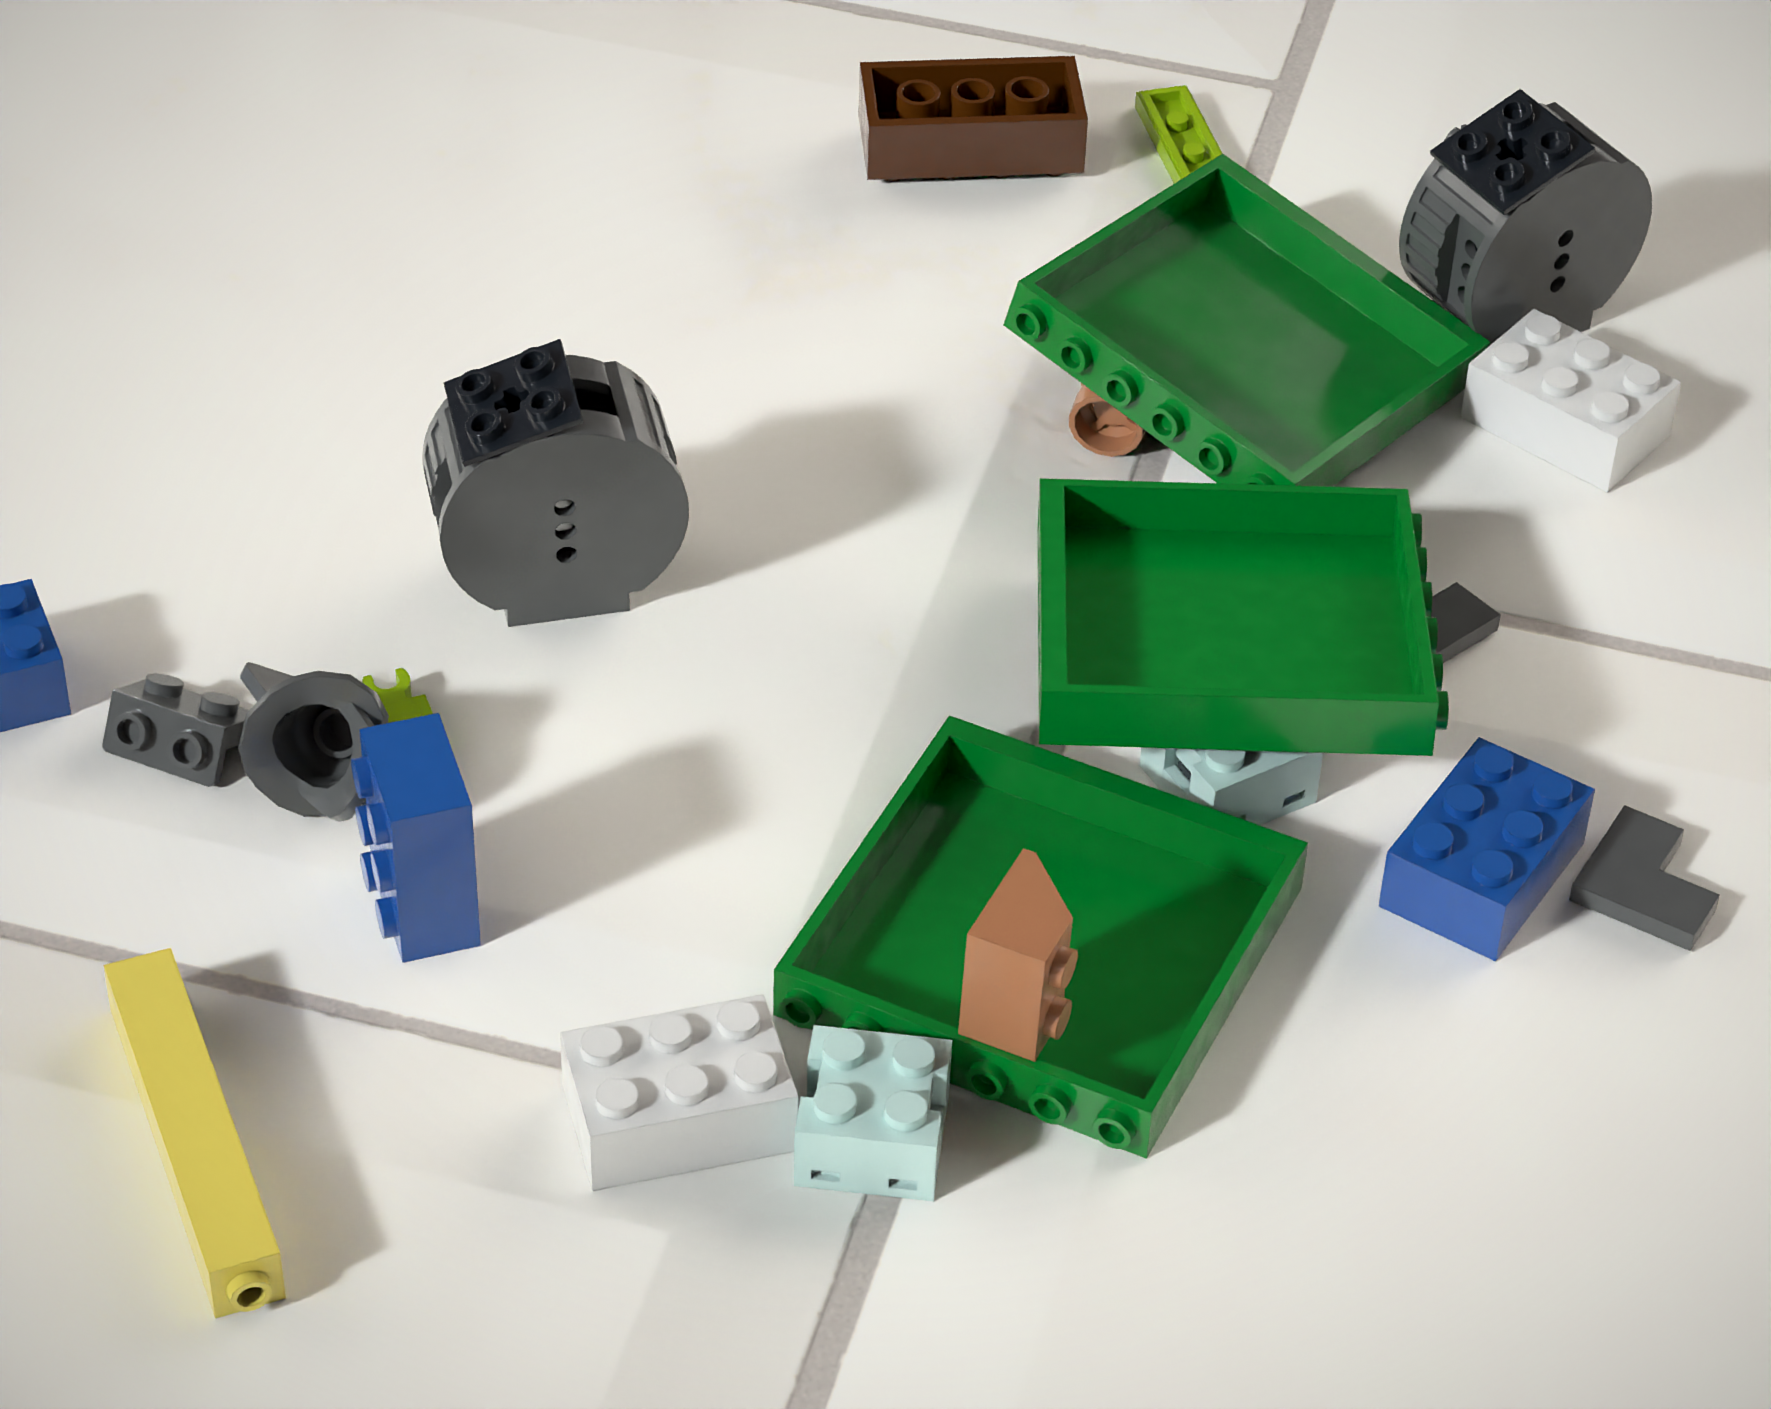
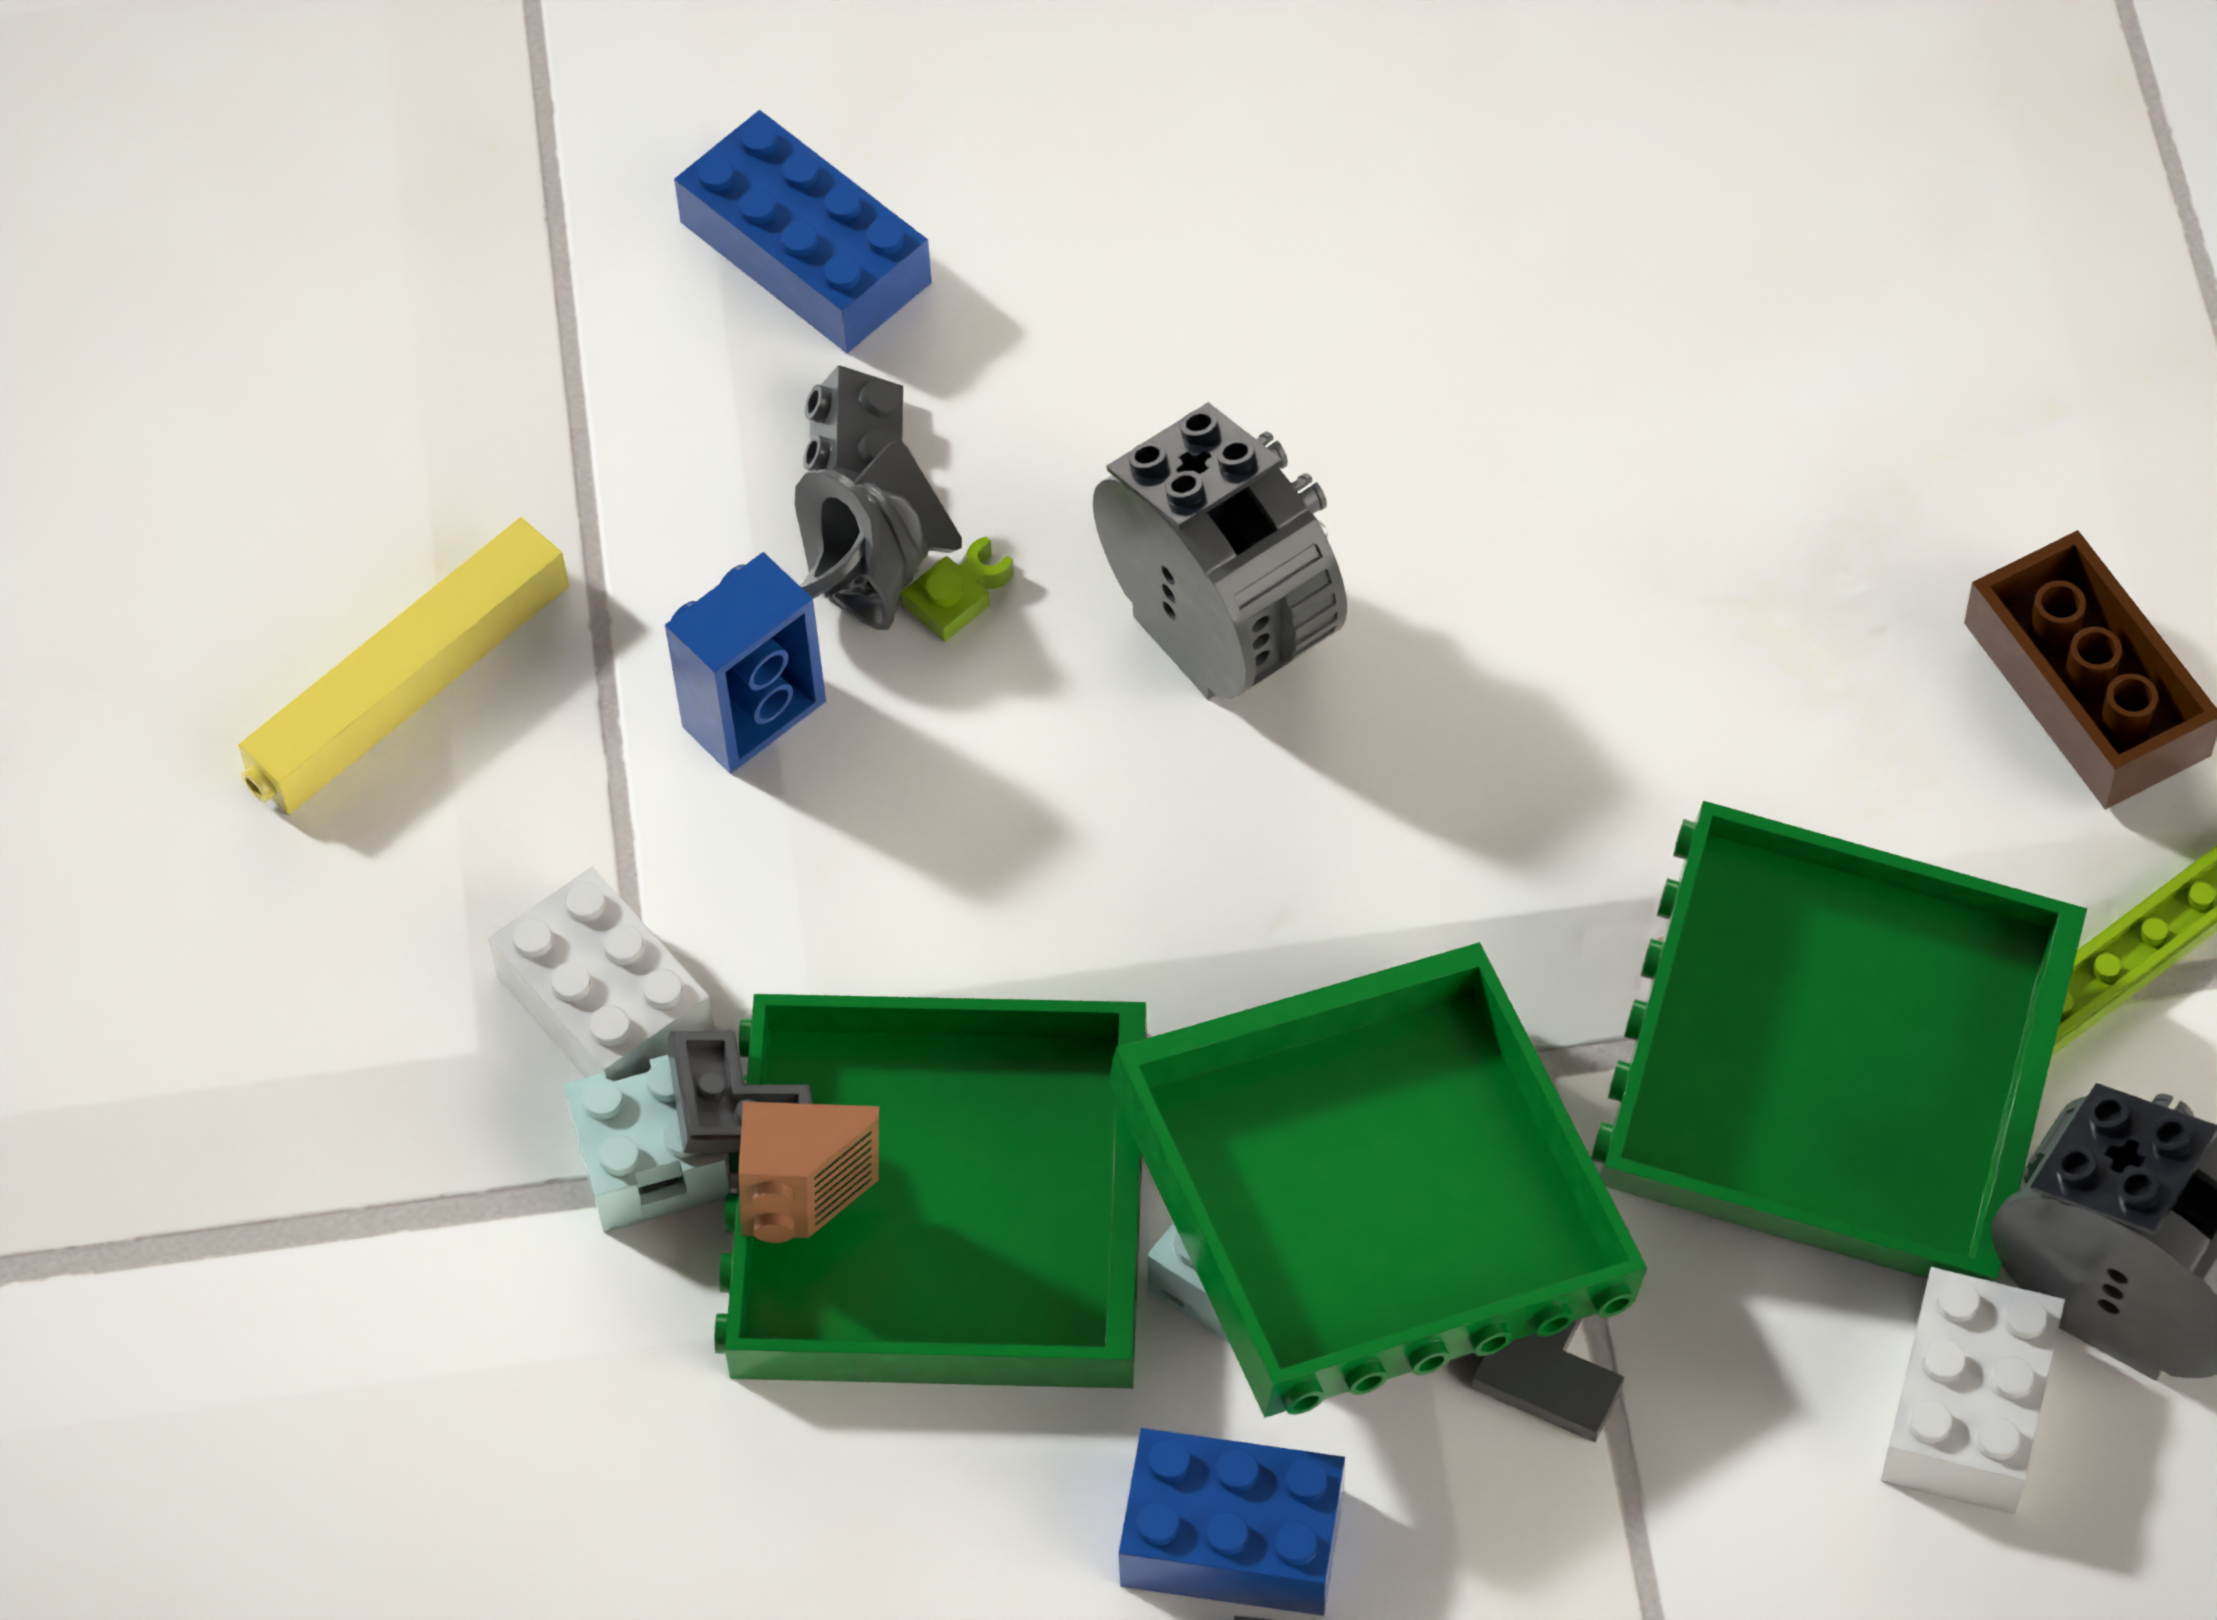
camera: 70 degrees right, 15 degrees up
none -> dark grey tile [666,1031,812,1153]

